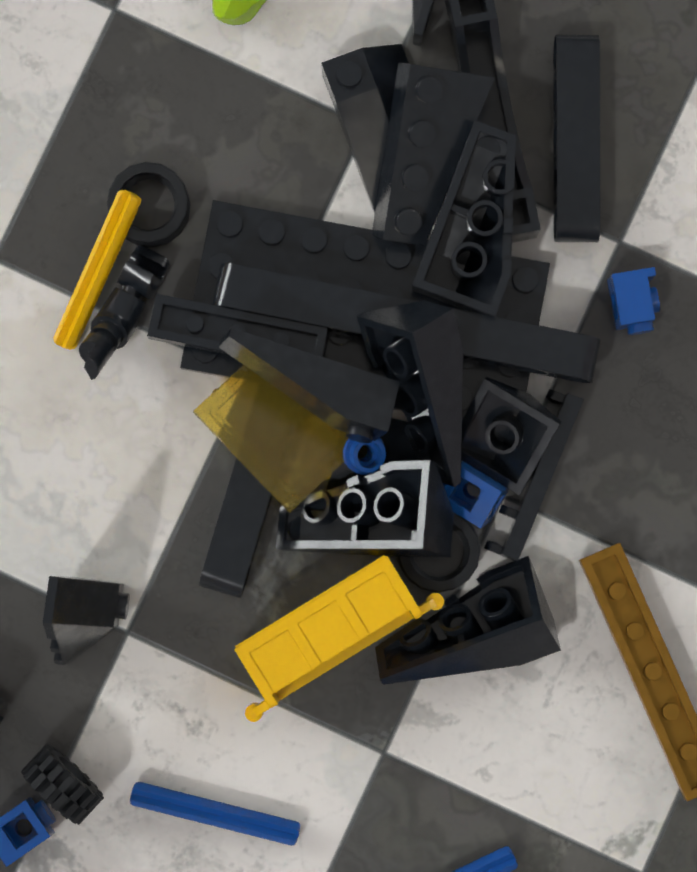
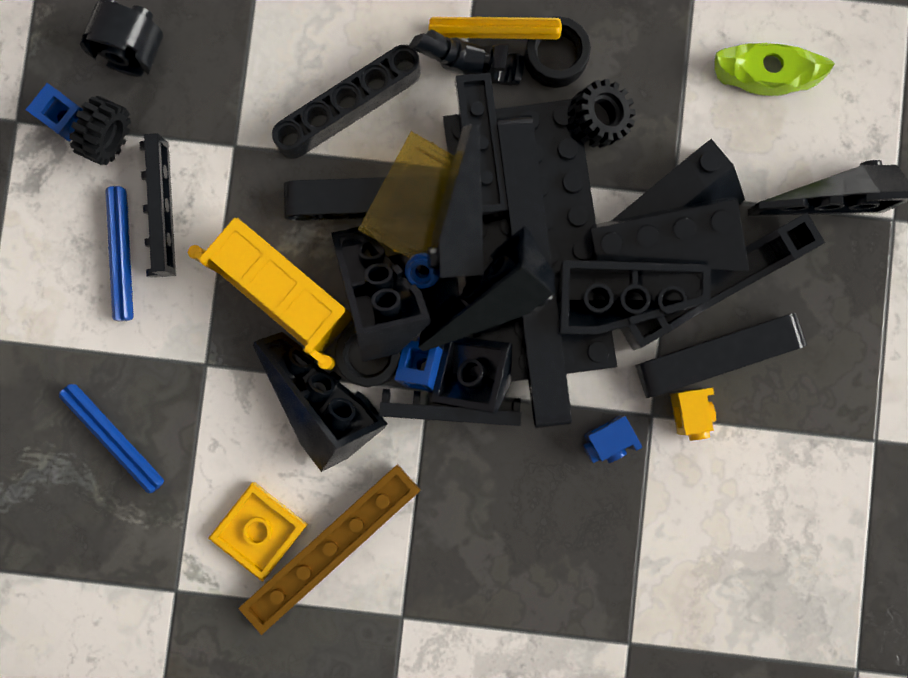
camera: 70 degrees right, 0 degrees up
black wedge [43,576,130,665] -> none
none -> black hinge [139,133,176,277]
none -> yellow tile [208,482,308,582]
none -> black beam [272,45,420,159]
none -> black tyre [568,79,636,148]
none -> yellow brick [670,387,716,441]

